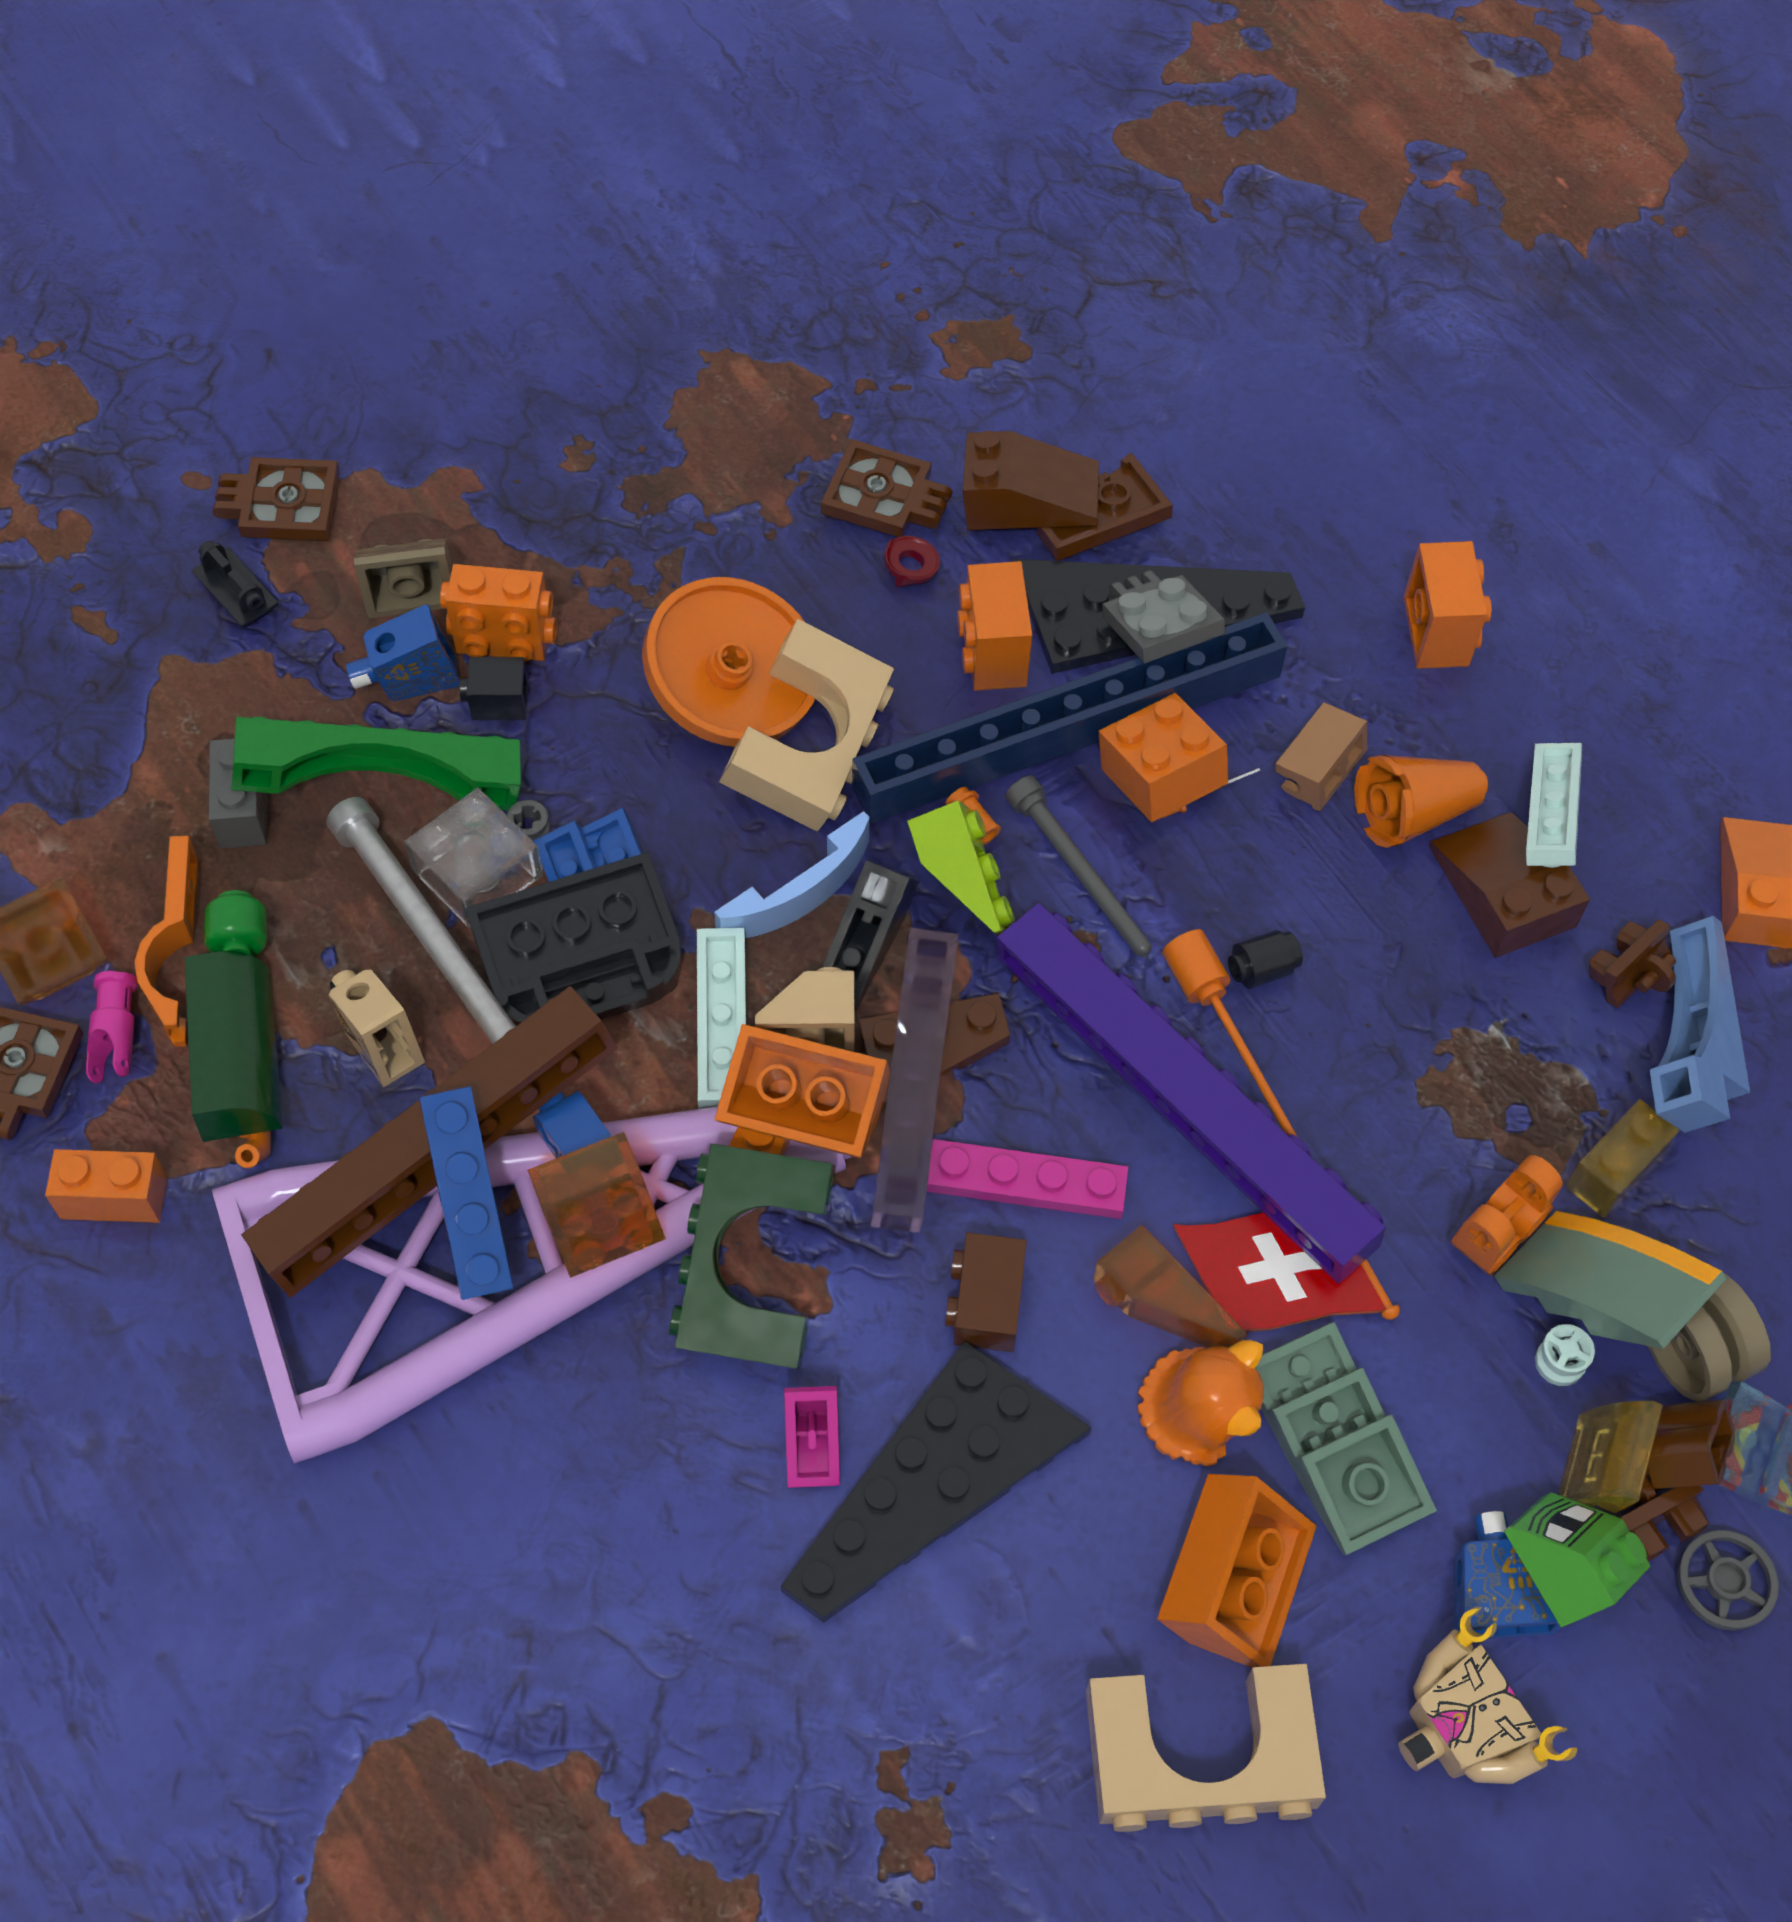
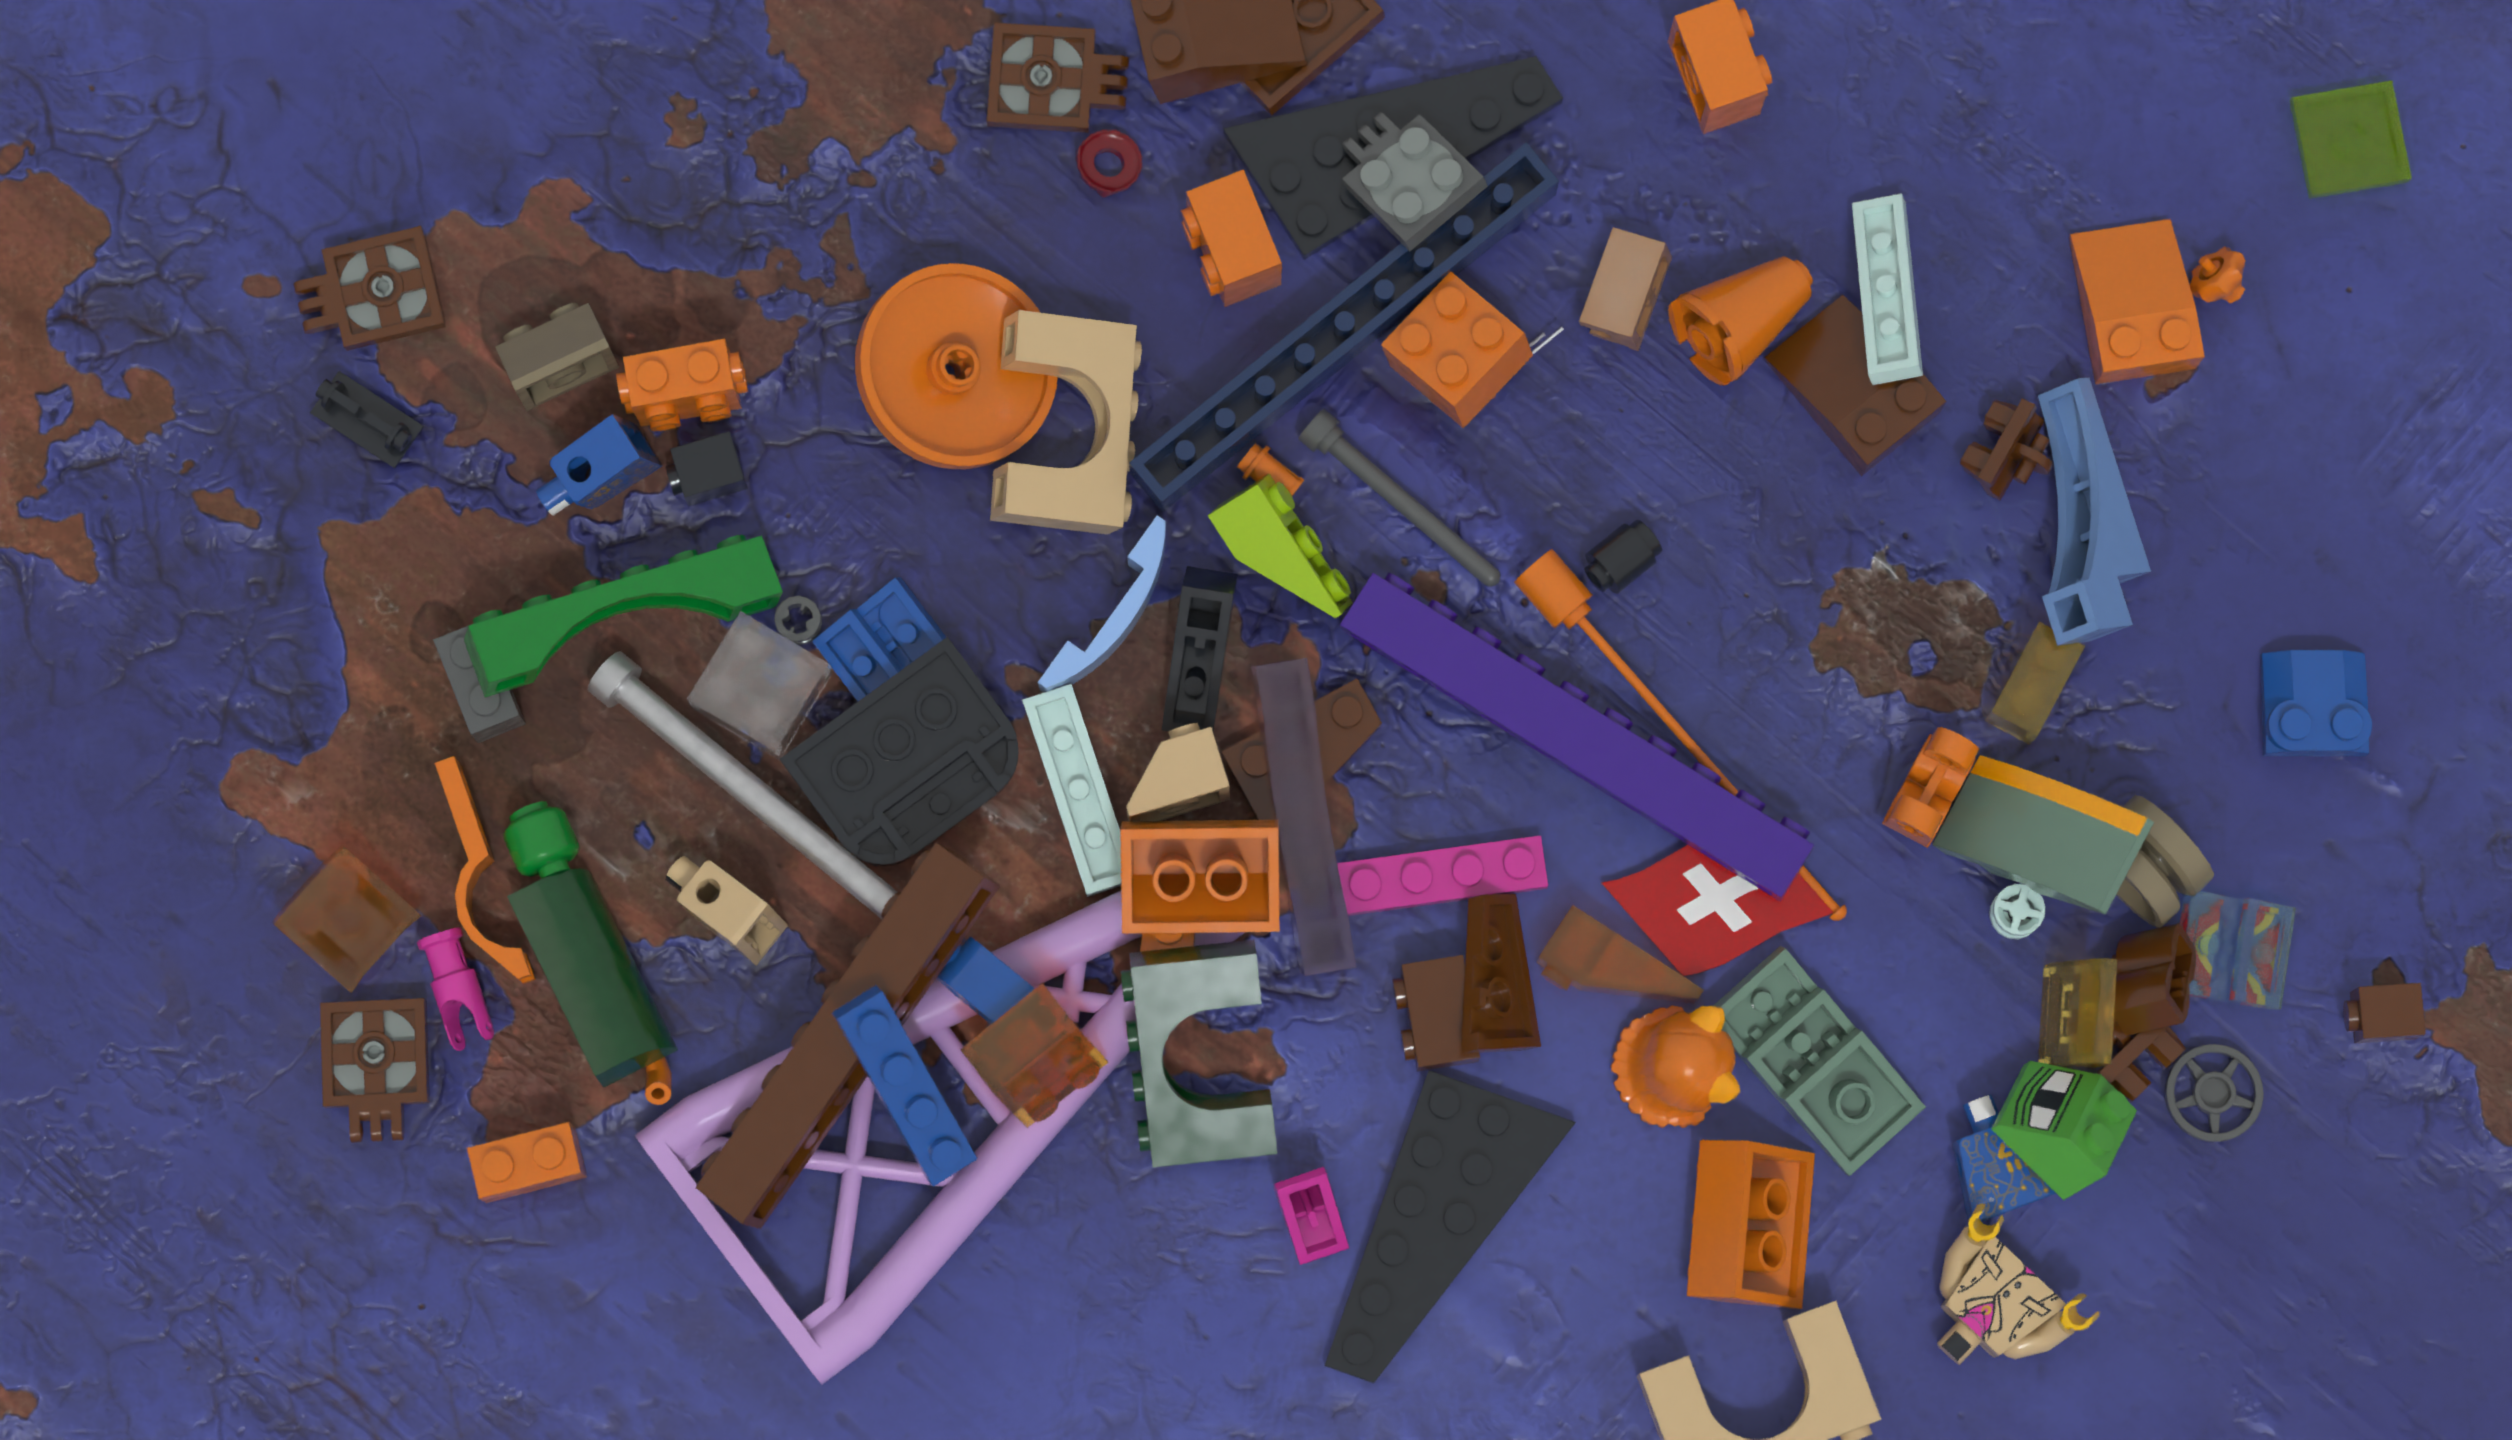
camera: 15 degrees left, 20 degrees up
none -> reddish brown wing [1461,894,1541,1054]

